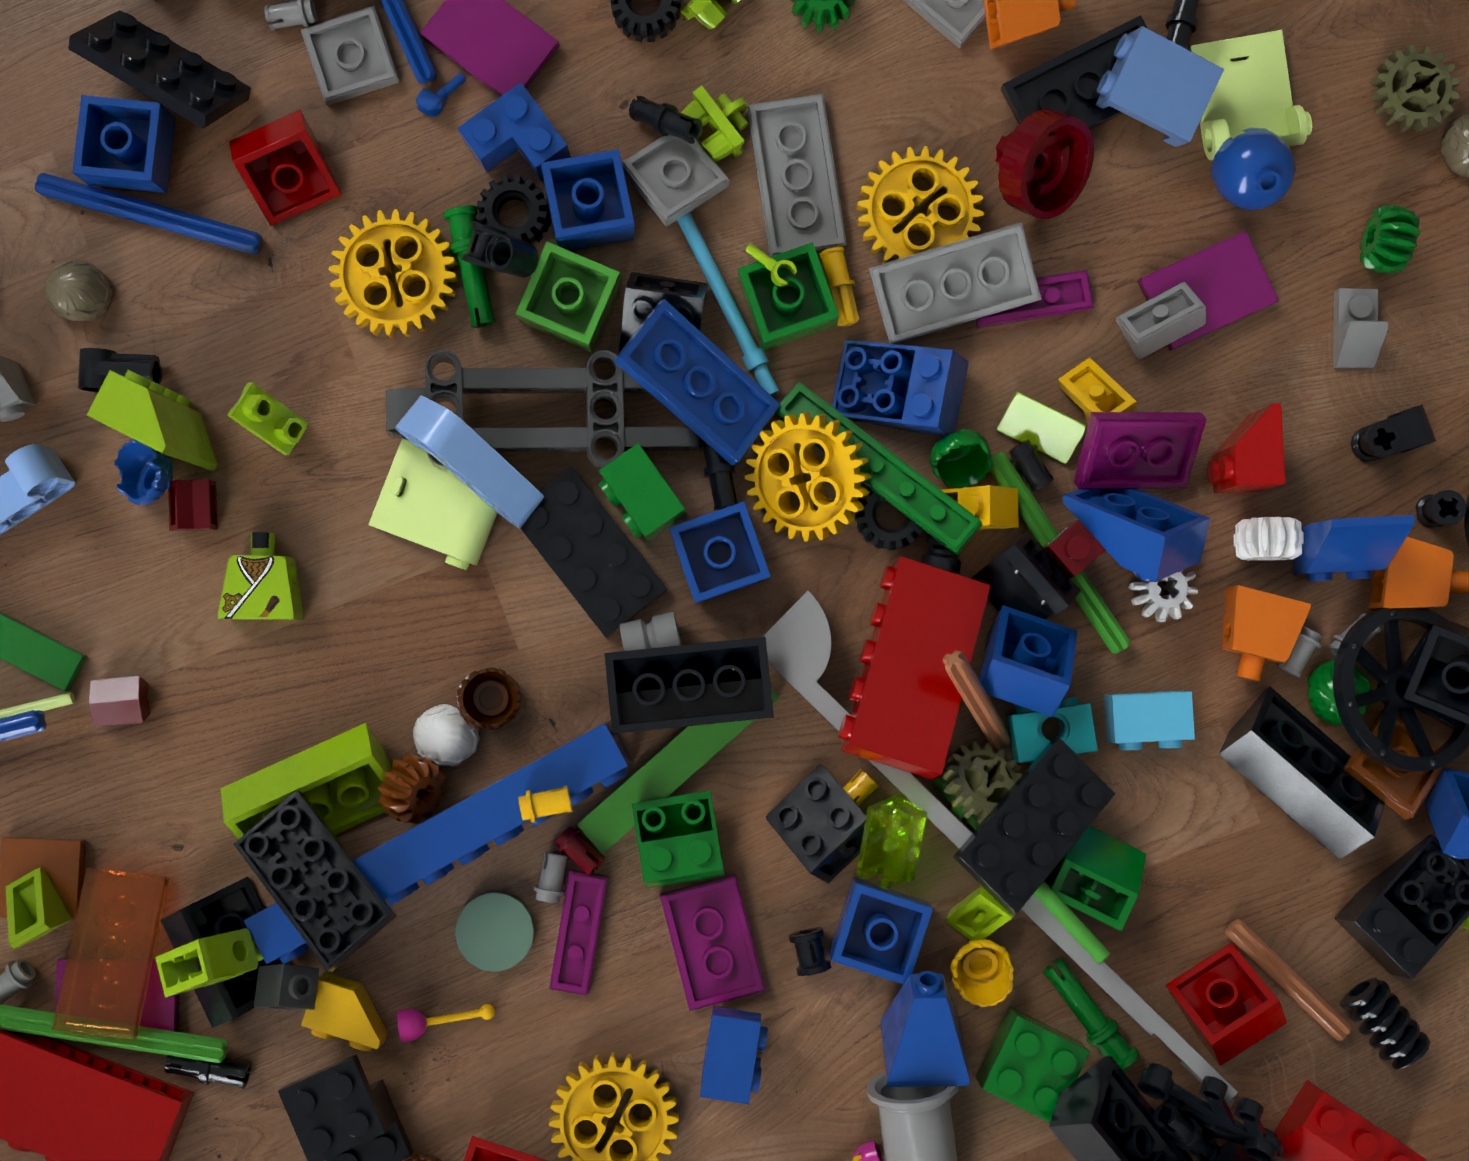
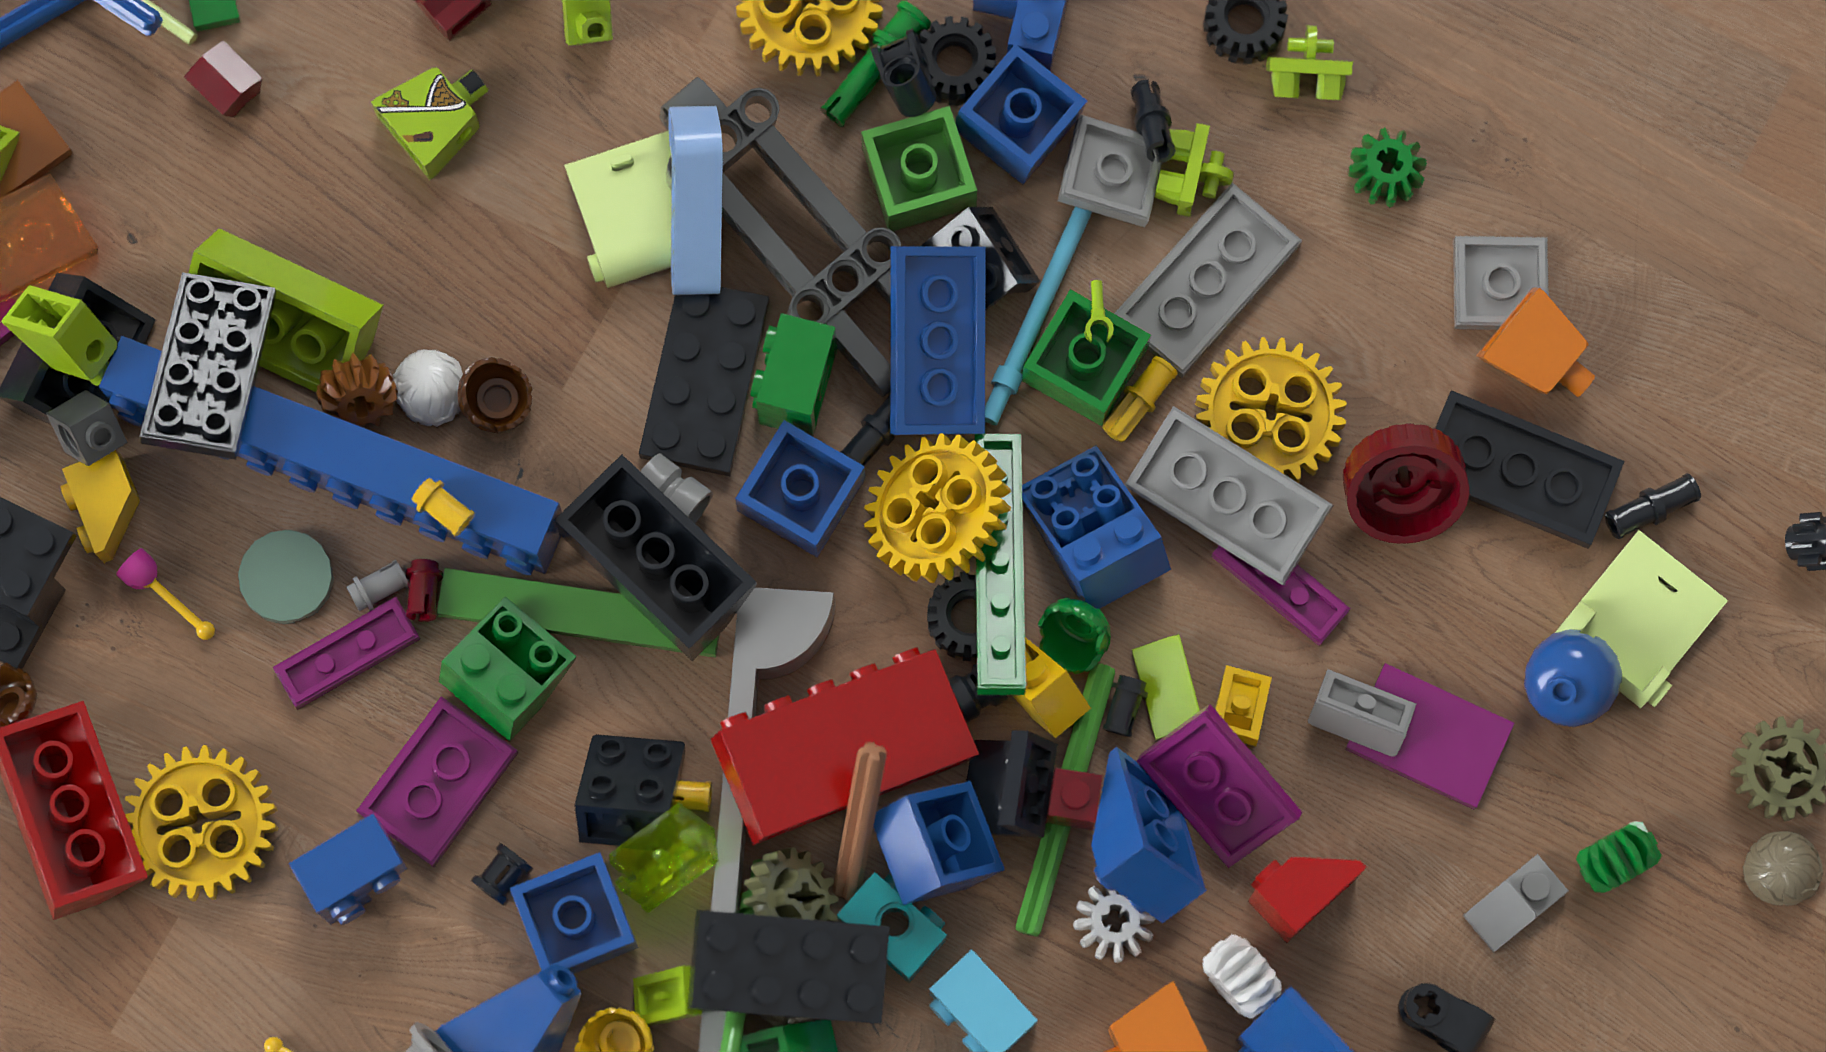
camera: 50 degrees right, 10 degrees down
medium blue panel [1096,26,1224,147] -> none

